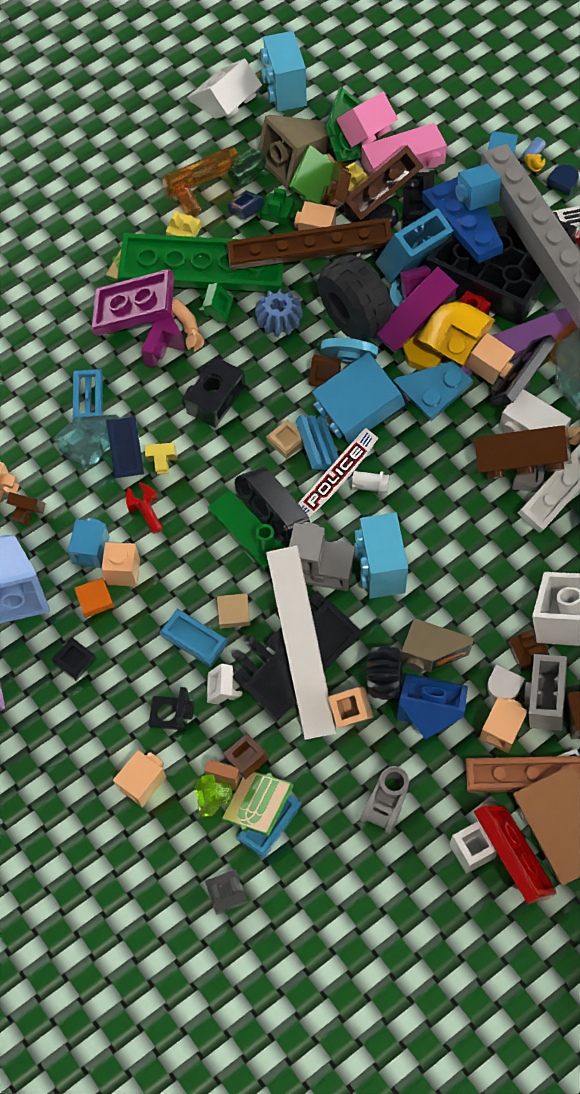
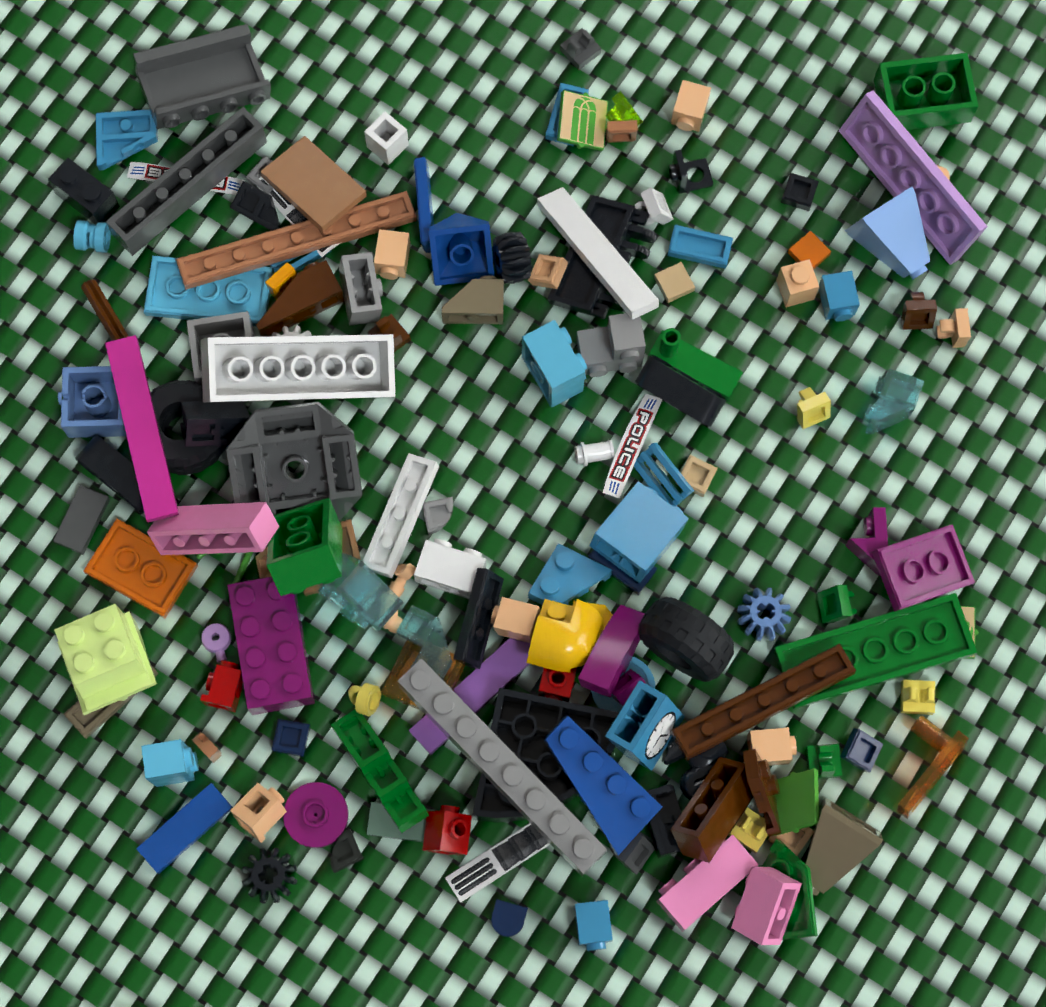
camera: 155 degrees right, 10 degrees up
dark azure tile [72,369,103,424] -> none
dark blue tile [106,416,144,478] -> none
red bar [126,482,162,534] -> none
light nougat arm [172,299,204,352] -> none
black brick [184,356,246,428] -> none
white slope [187,59,262,119] -> none
reddish brown tile [223,733,270,779] -> none
clear green brick [227,148,267,186] -> none
medium azure brick [260,31,307,112] -> none
reddish brown tile [309,354,342,386] -> none
medium azure piece [321,338,378,363] -> none
light nougat brick [328,687,374,728] -> none
light grey piece [360,766,409,834] -> none
dark azure brick [455,163,501,211] -> none
reddish brown brick [474,425,572,479] -> none
red tile [474,805,557,904] -> none
white tile [487,664,525,701] -> none
arm [523,137,546,172] -> none
none -> blue tile [414,157,434,253]
none -> light nougat tile [528,254,568,289]

